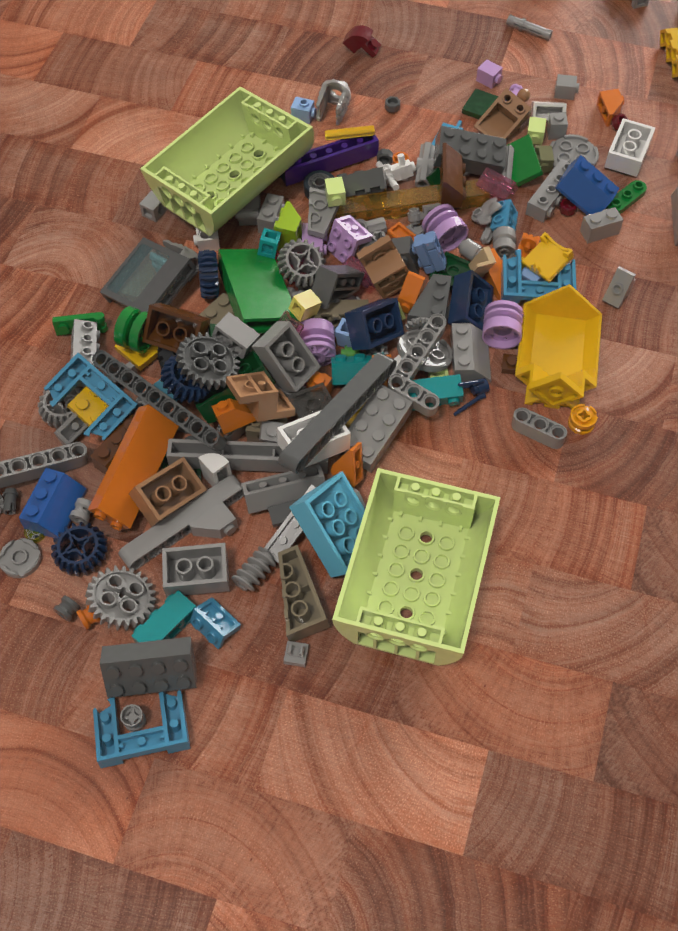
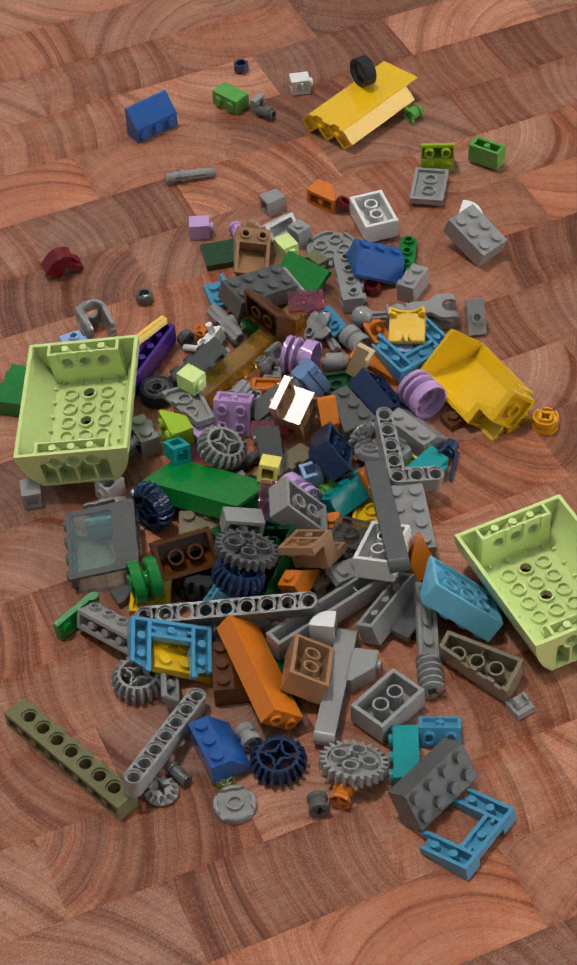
camera: 40 degrees left, 15 degrees down
light grey wheel [120,704,146,732] -> none
light grey beam [511,407,567,449] -> none
none -> dark grey pin [255,105,276,120]
none -> light grey piece [351,293,461,330]

